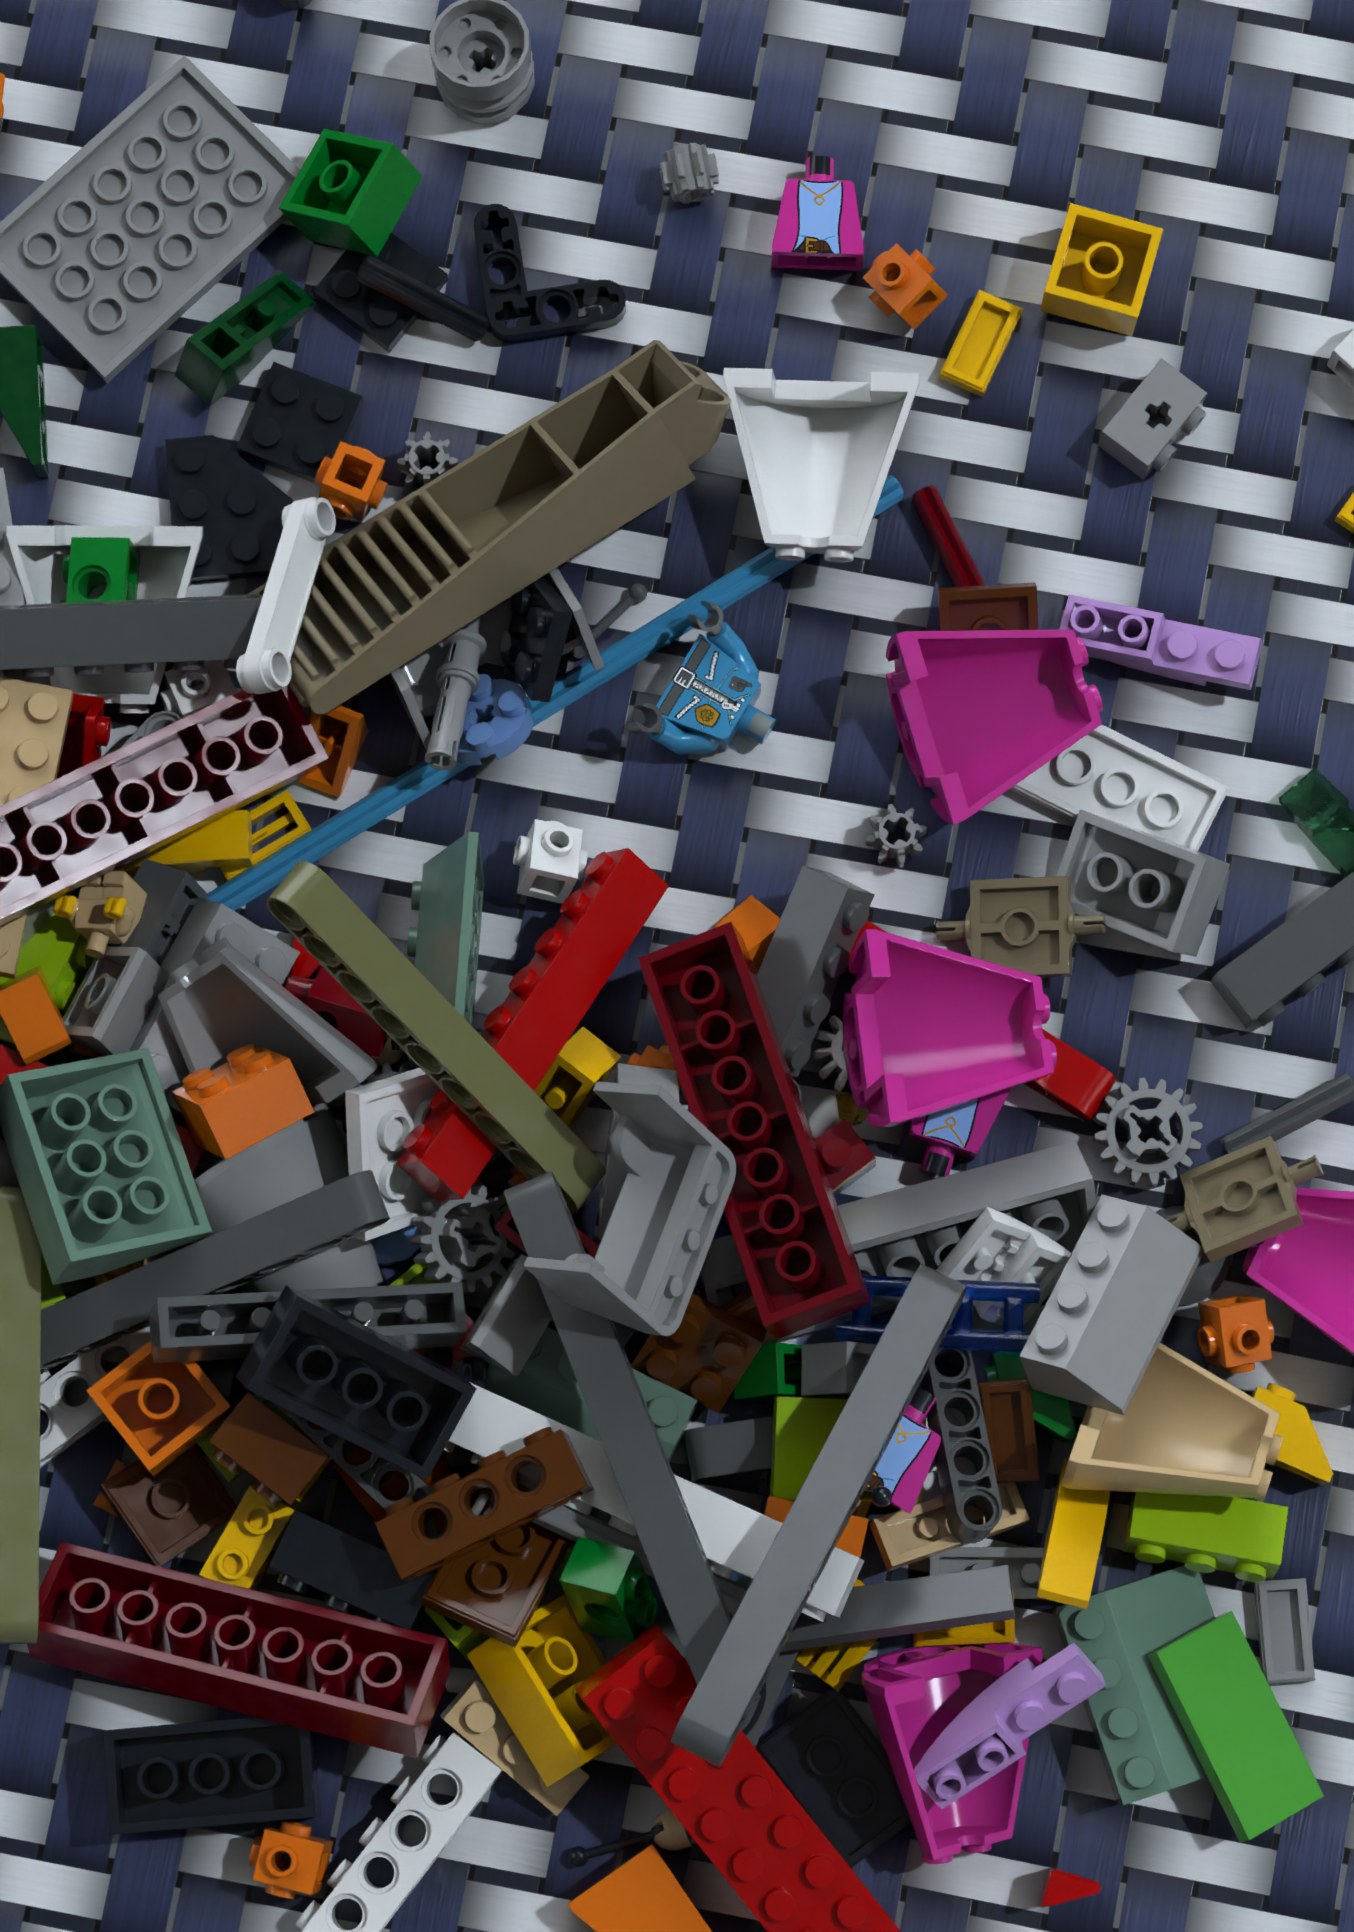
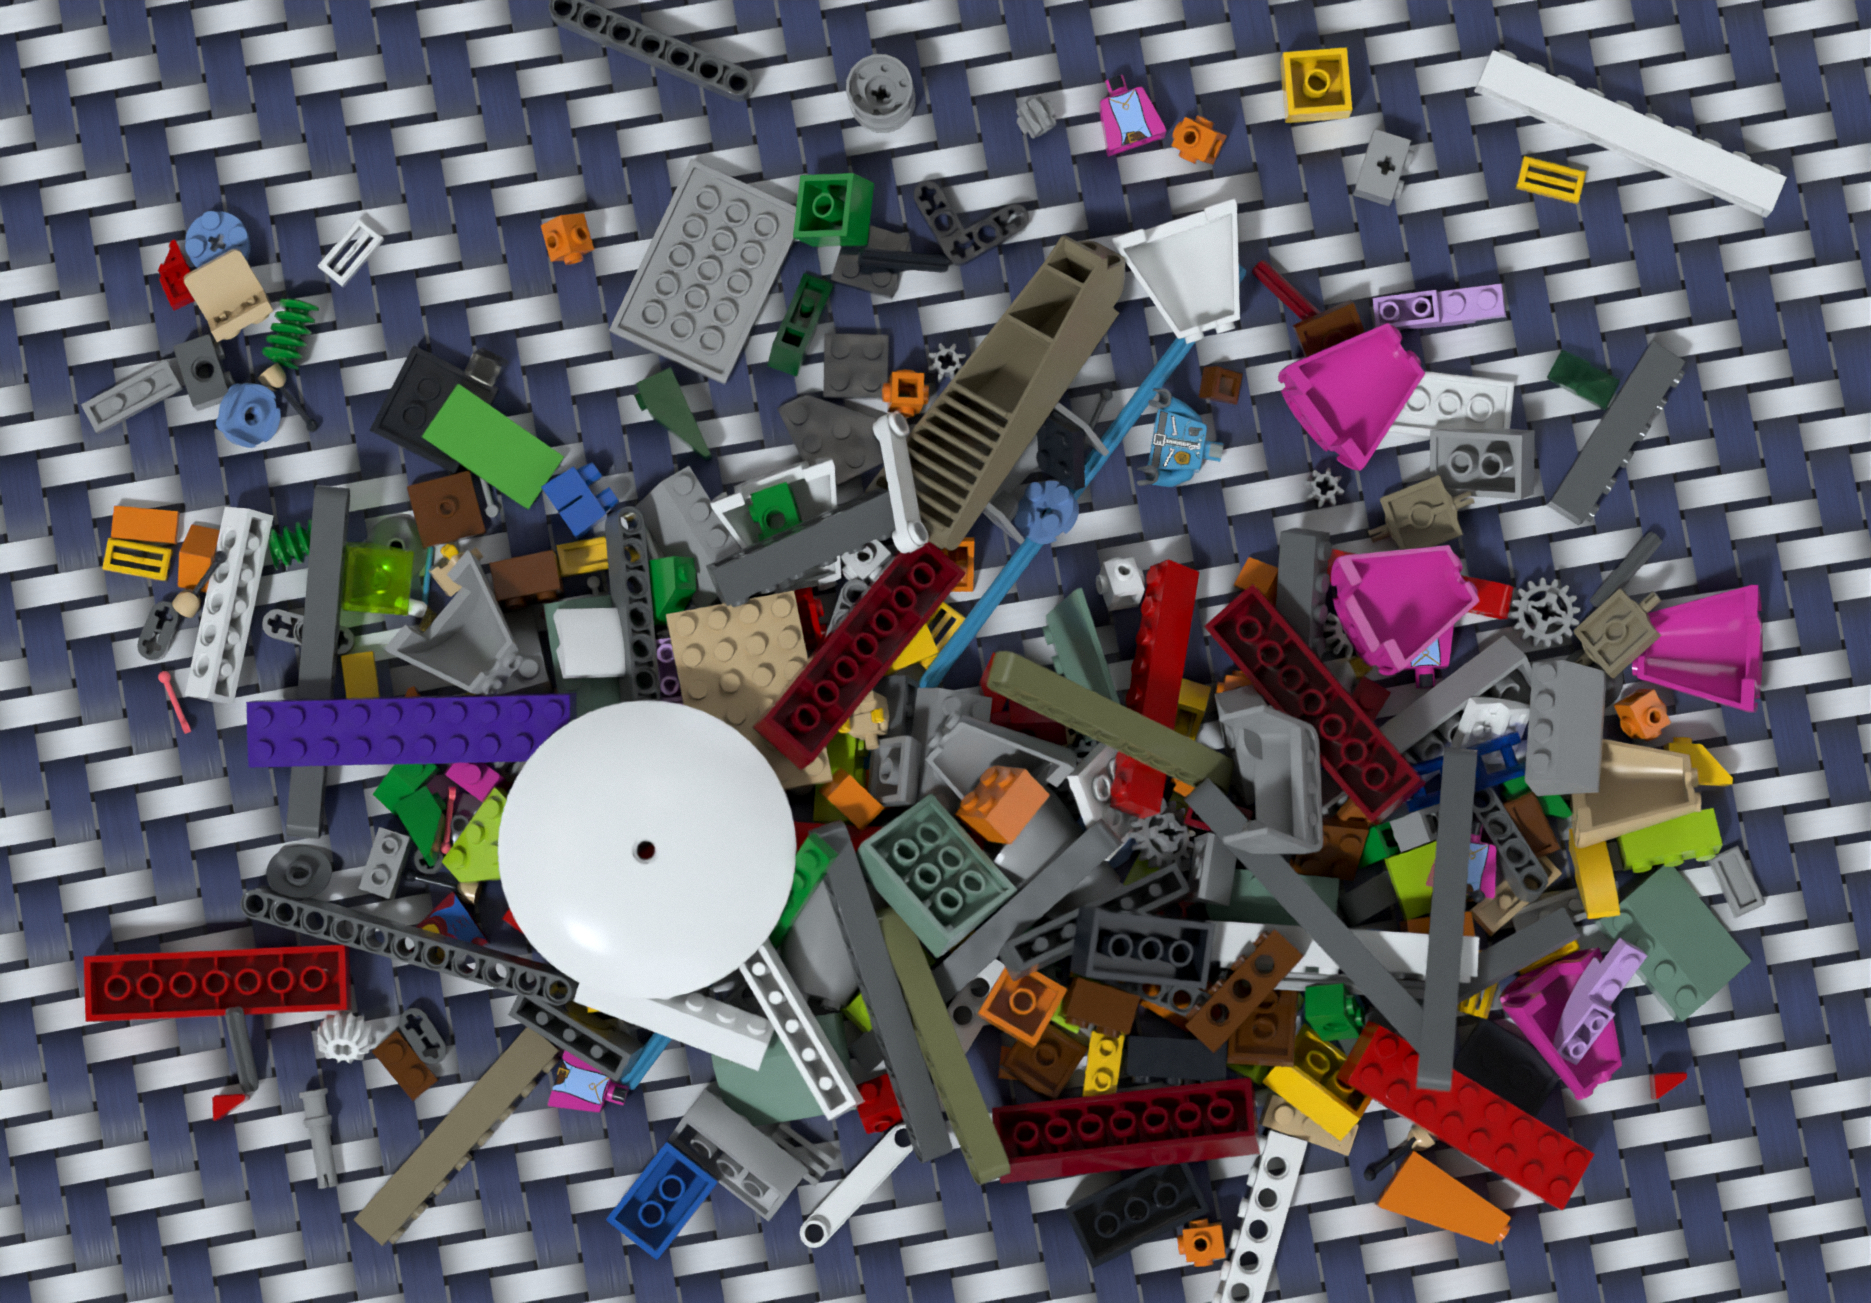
camera: 25 degrees left, 5 degrees up
light grey pin [425,629,487,771] -> none
yellow tile [939,290,1023,398] -> none
bright green tile [1147,1611,1324,1843] -> none
none -> reddish brown slope [1199,366,1243,405]

